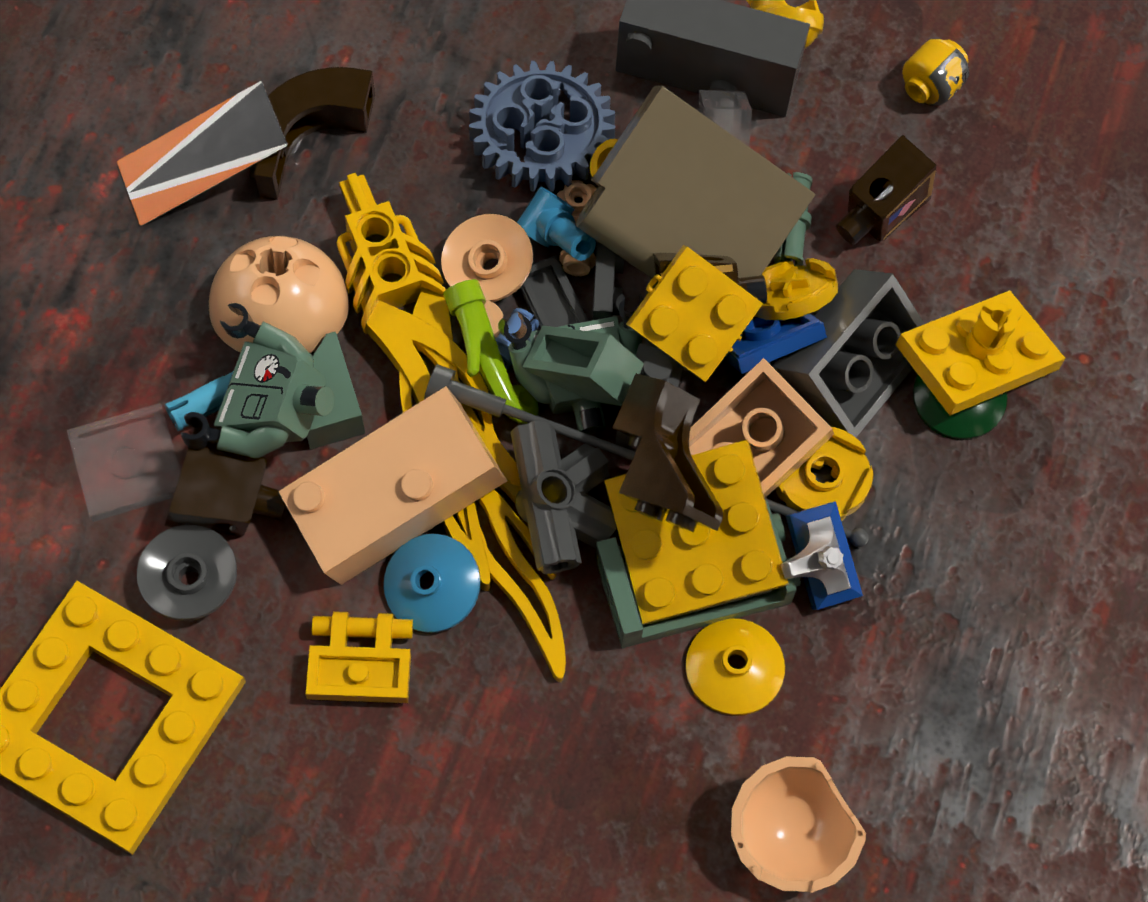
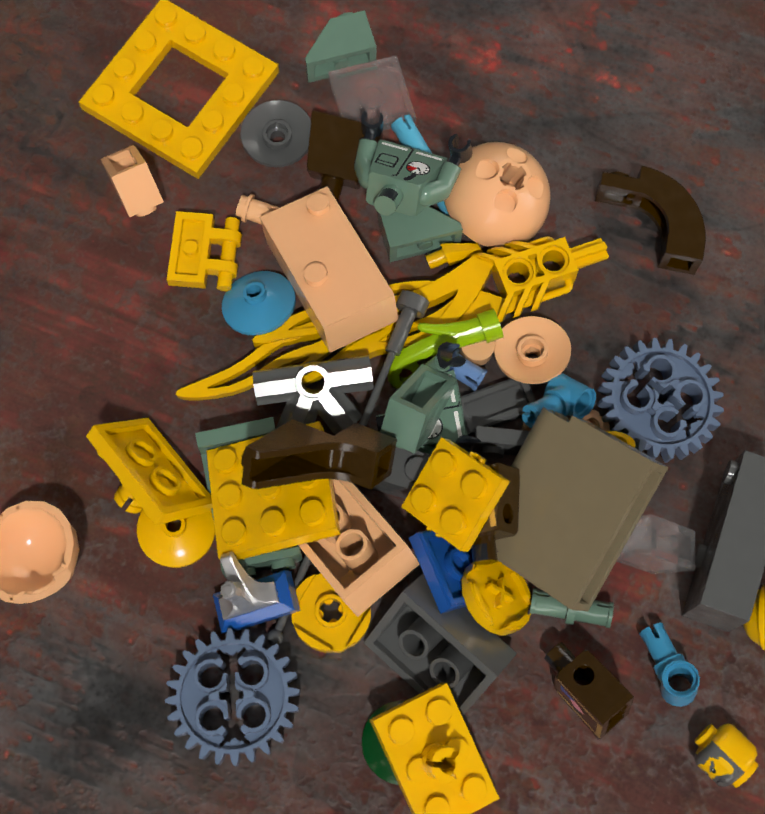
camera: 95 degrees right, 5 degrees up
sticker [117,81,287,226] -> none
none -> yellow plate [86,418,212,525]
none -> light nougat slope [101,145,164,217]
none -> sand blue gear [165,628,301,766]
none -> light nougat pin [236,194,280,225]
none -> sand green slope [305,10,377,83]
none -> yellow bar [425,243,484,269]
none -> dark azure pin [639,623,700,707]

